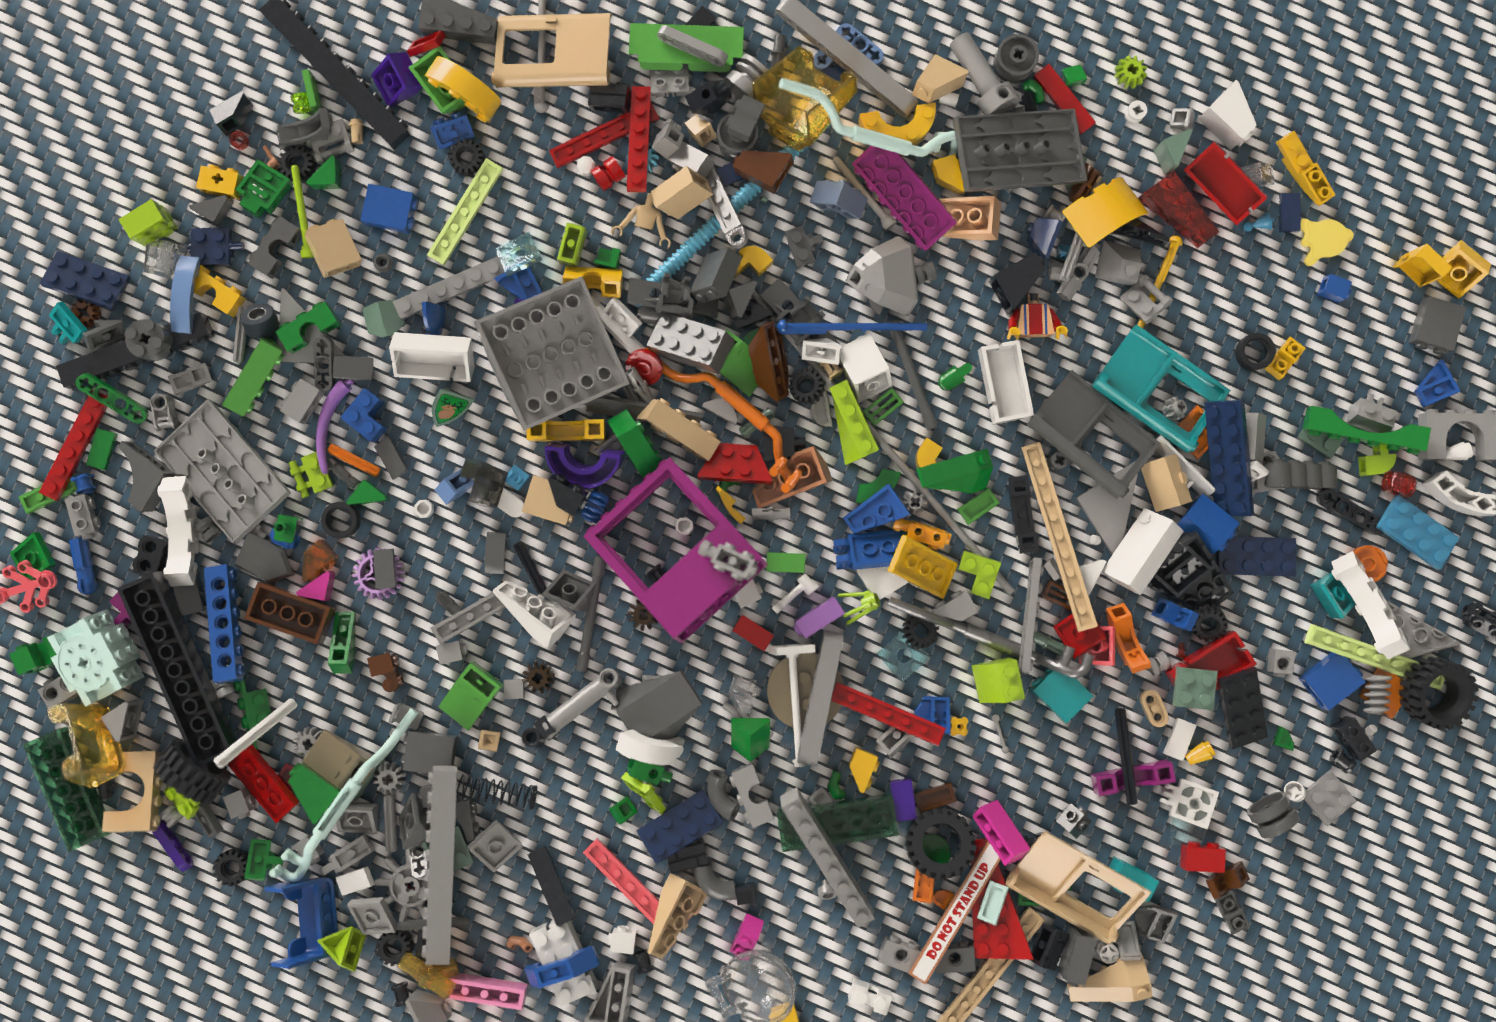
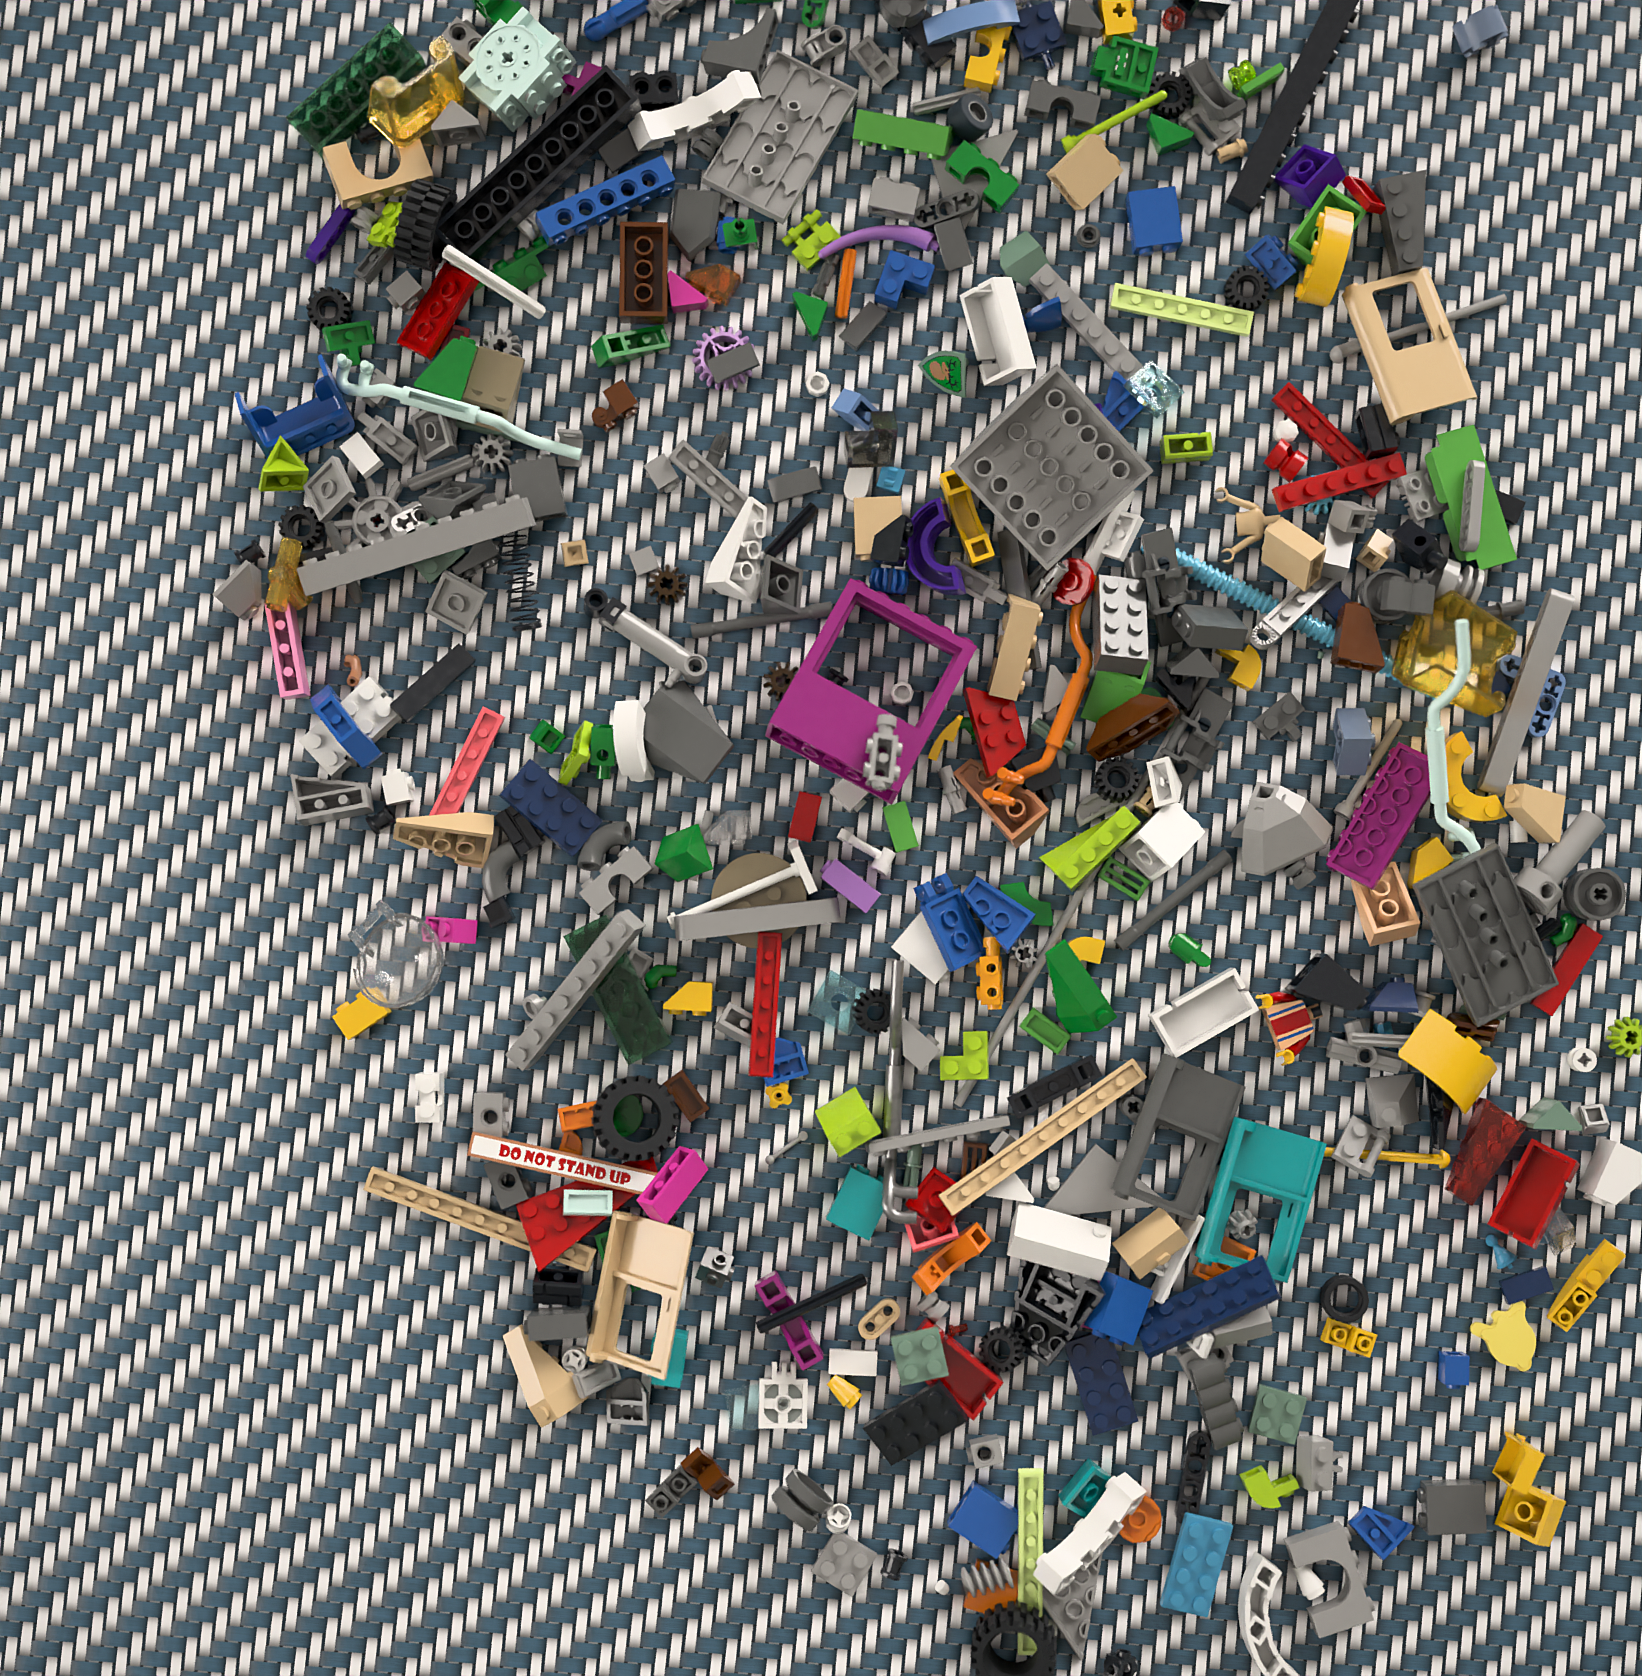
camera: 70 degrees right, 0 degrees up
nougat hand [263,145,280,170] -> none
black tyre [321,502,361,538] -> none
bright green slope [438,661,504,731] -> none
yellow arch [563,266,623,298] -> none
green panel [594,248,622,269] -> none
green wedge [607,409,662,479] -> none
blue bar [777,319,927,334] -> none
lime plant [838,590,881,625] -> none
yellow plate [887,535,958,599] -> none
dark purple hinge [890,777,917,822] -> none
green slope [1062,65,1087,87] -> none
blue brick [1151,598,1199,632] -> none
red brick [1180,841,1226,873] -> none
green tile [1273,726,1294,751] -> none
green arch [1302,406,1431,455] -> none
black brick [1330,716,1377,761] -> none
clear red gear [1381,471,1417,498] -> none

